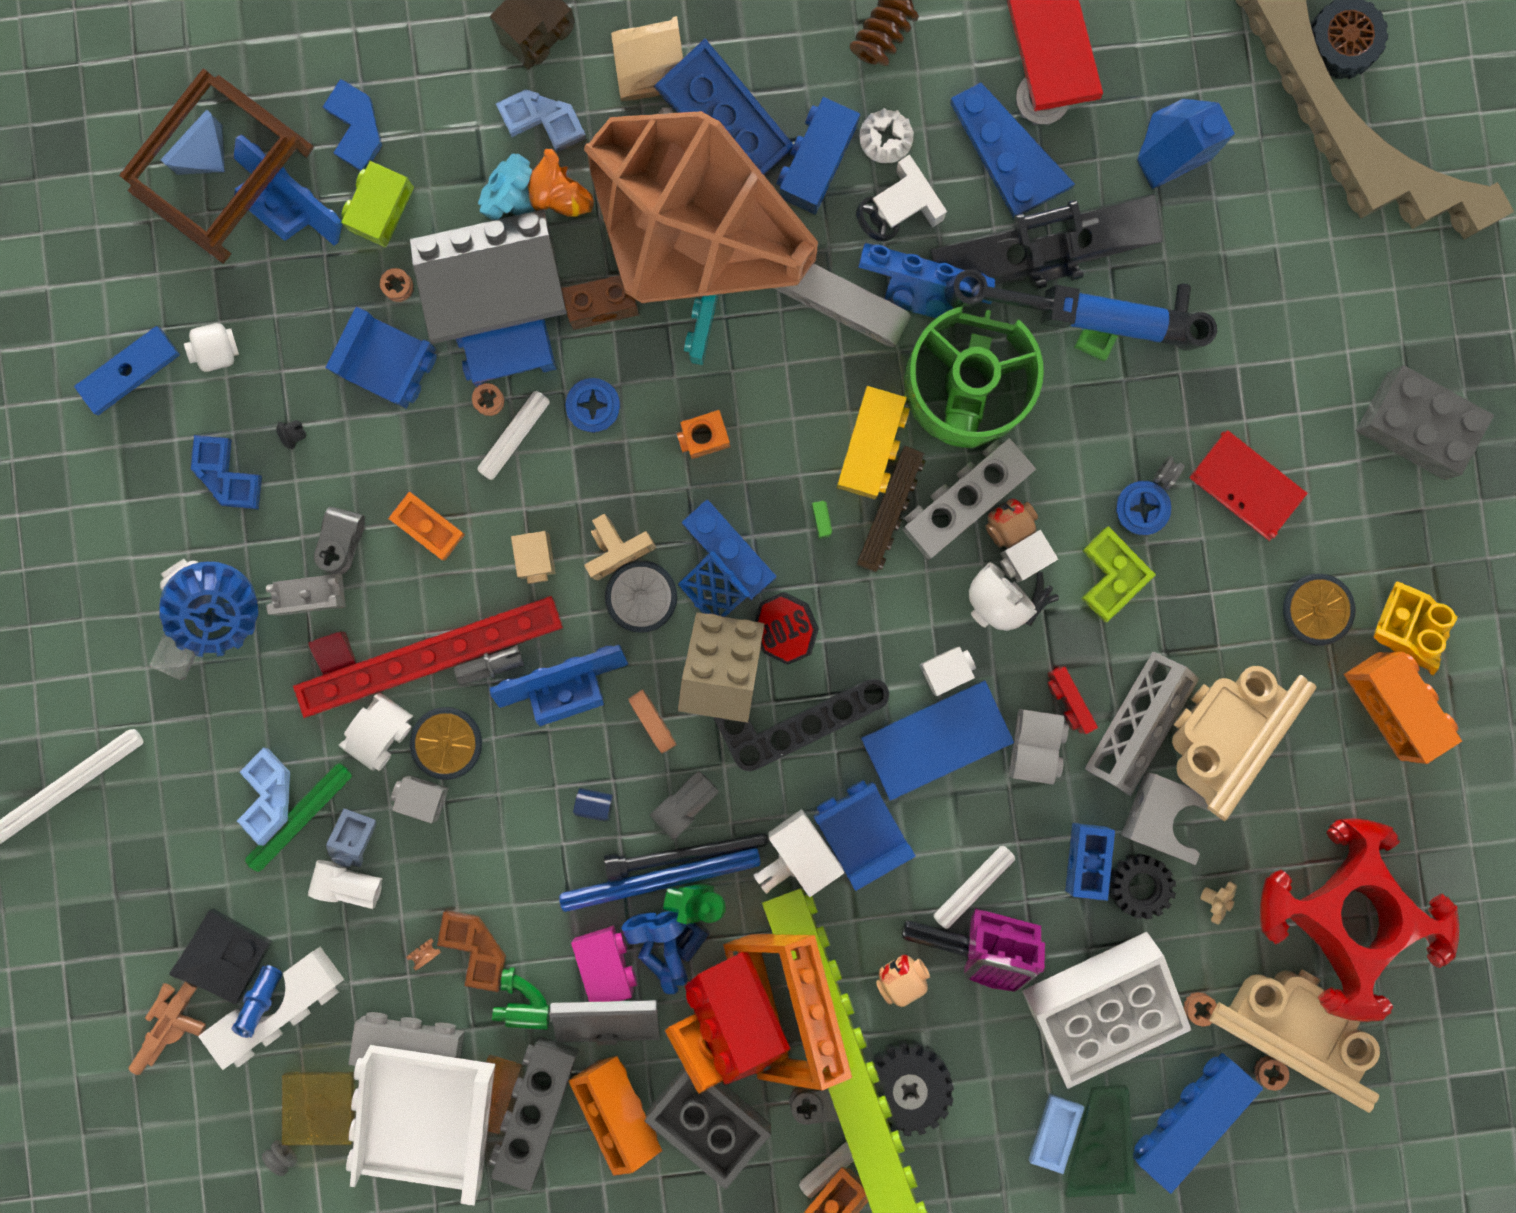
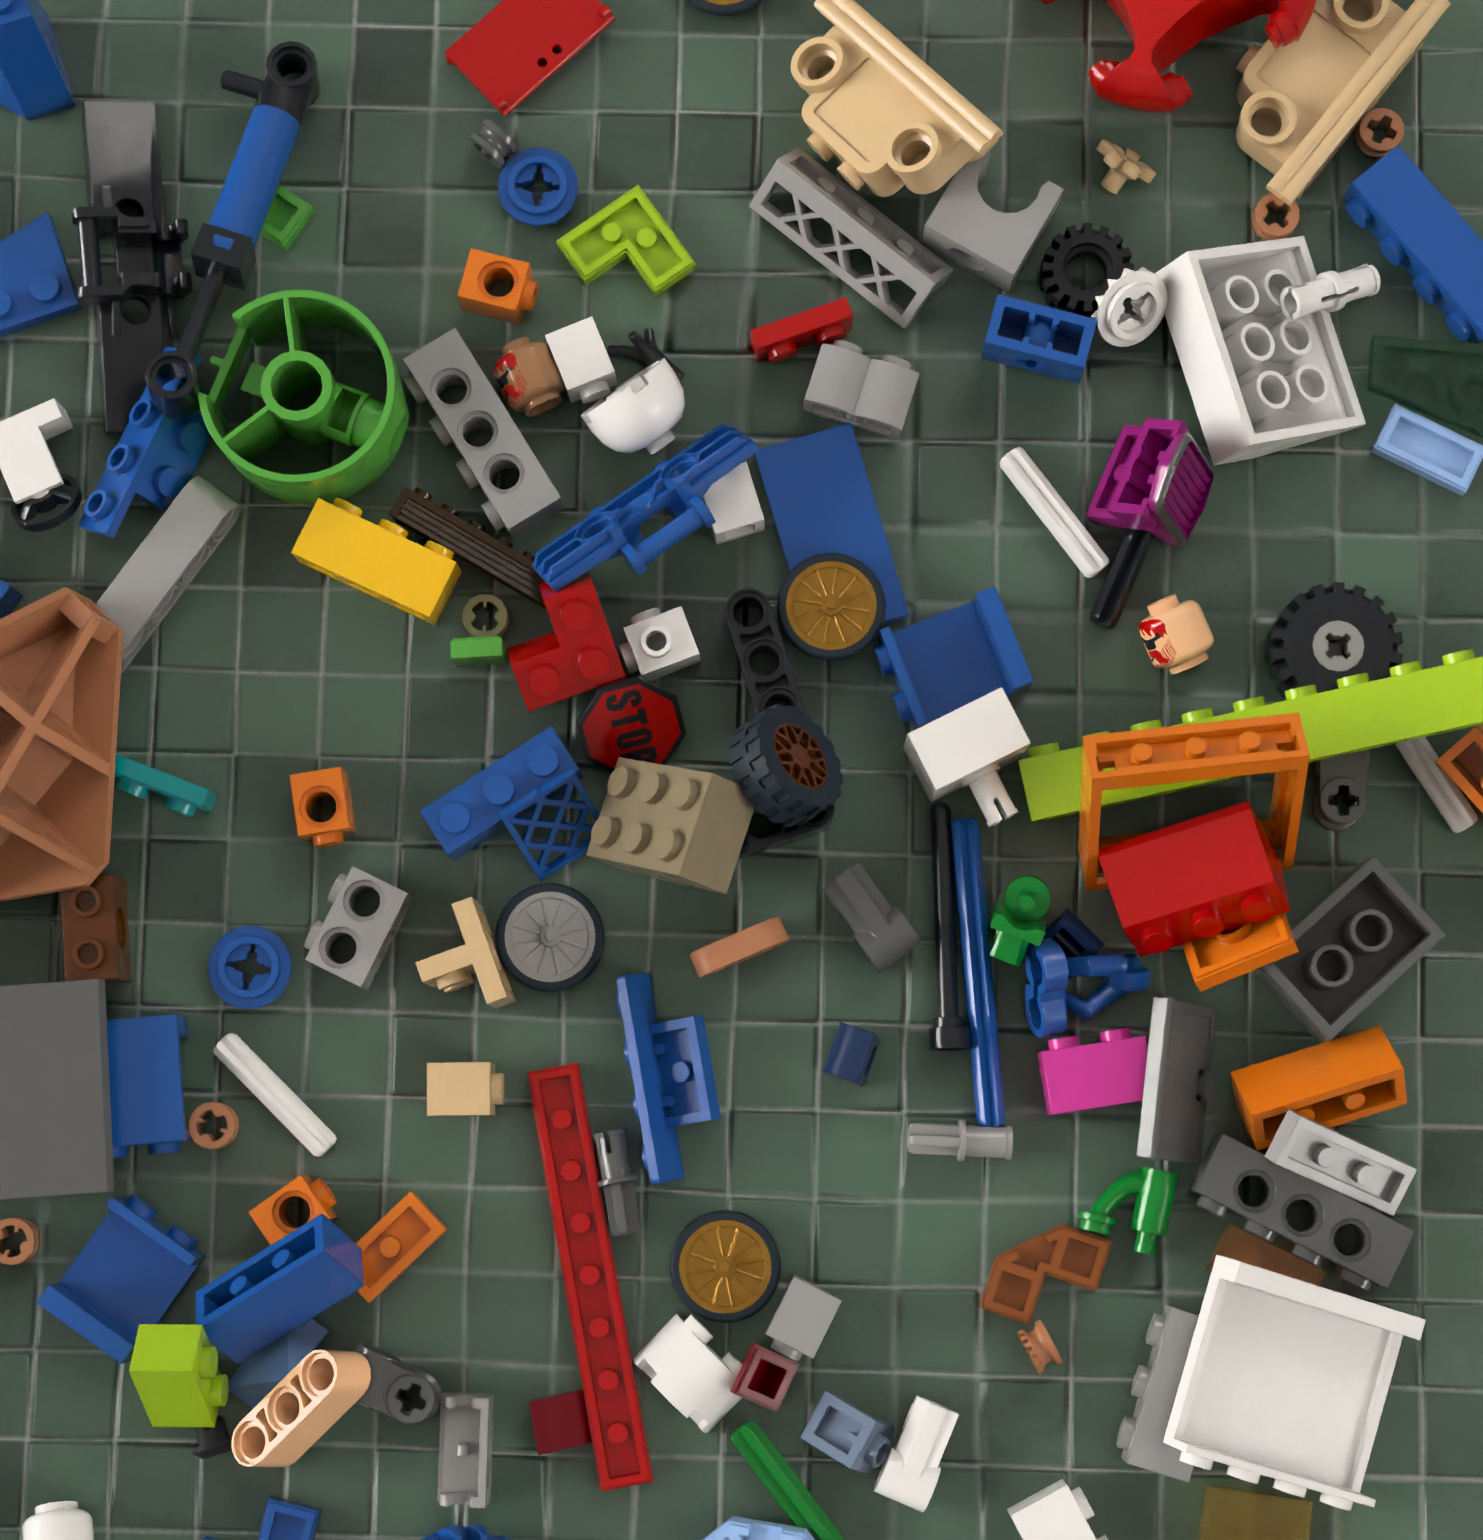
camera: 75 degrees left, 5 degrees down
none -> lime brick [129,1324,229,1428]
none -> blue brick [196,1214,364,1364]
none -> medium blue slope [228,1318,330,1408]
none -> light nougat beam [232,1349,371,1467]
none -> orange brick [248,1174,338,1245]
none -> light grey brick [304,866,414,990]
none -> orange brick [457,248,539,325]
none -> olive bush [462,594,510,638]
none -> red brick [507,571,626,711]
none -> blue piece [531,424,759,592]
none -> white brick [619,606,701,681]
none -> black wheel [729,704,843,827]
none -> dark red slope [730,1342,800,1412]
none -> pearl gold wheel [777,553,886,660]
none -> light grey axle [907,1120,1013,1161]
none -> white gear [1091,267,1168,347]
none -> light grey plate [1264,1109,1417,1216]
none -> white pin [1280,264,1381,320]

